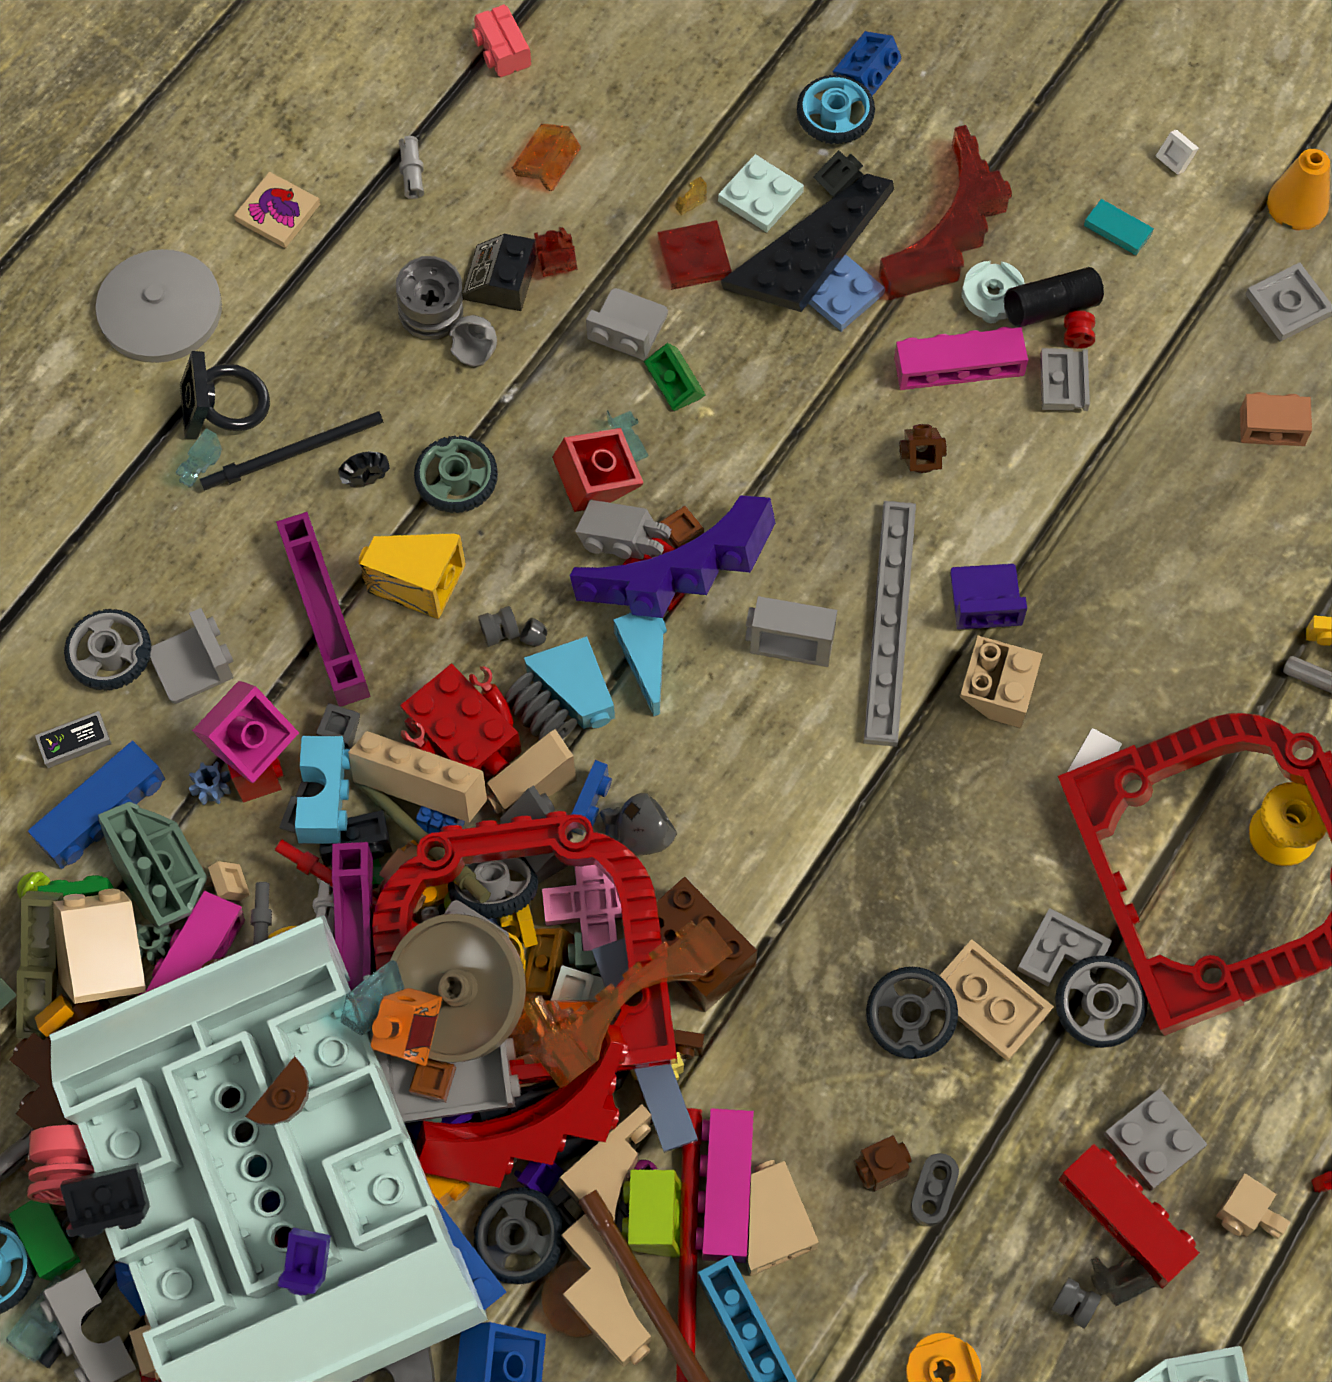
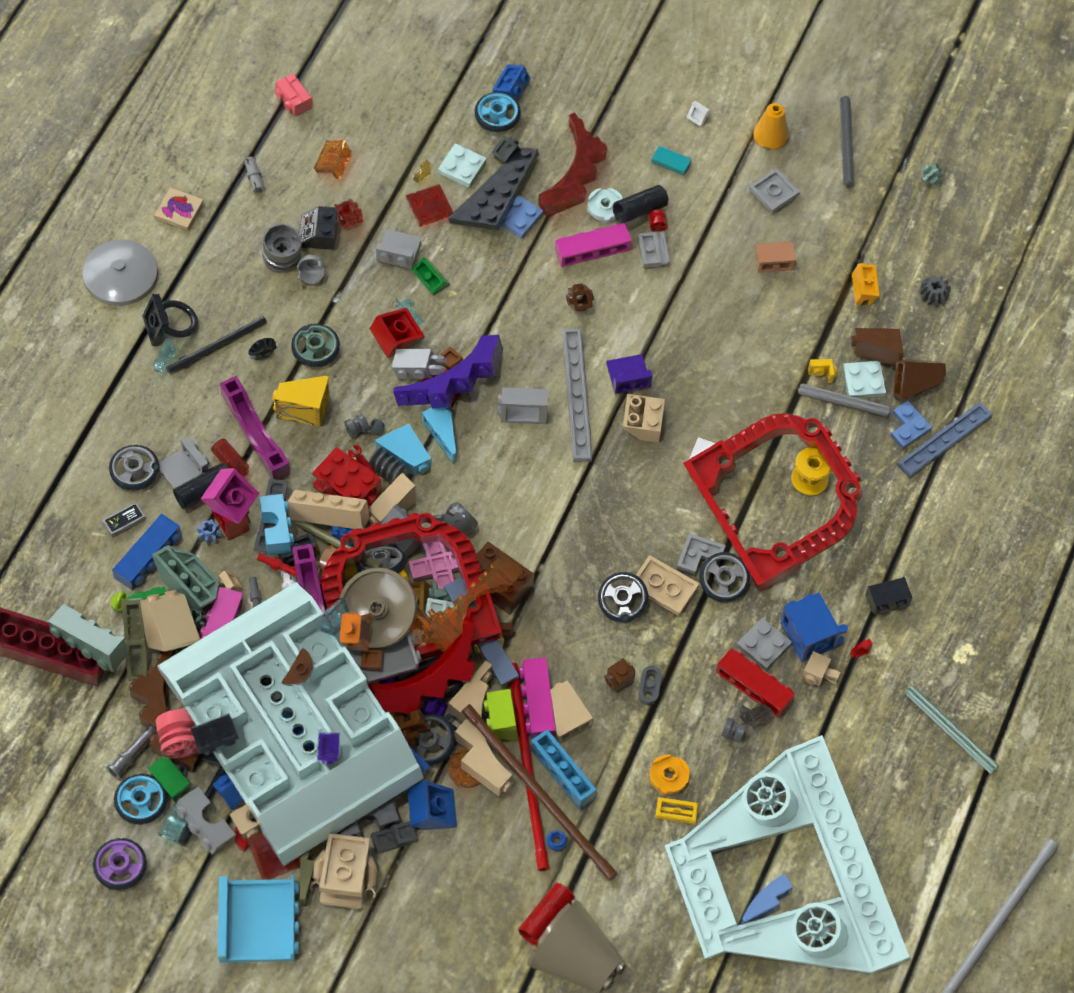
camera: 15 degrees left, 5 degrees down
light orange tile [34,994,74,1037] -> none
blue plate [571,760,612,836] -> none
none -> black piece [173,462,229,510]
none -> clear red brick [211,438,250,477]
none -> reddish brown hips [394,710,430,746]
none -> blue container [780,593,848,662]

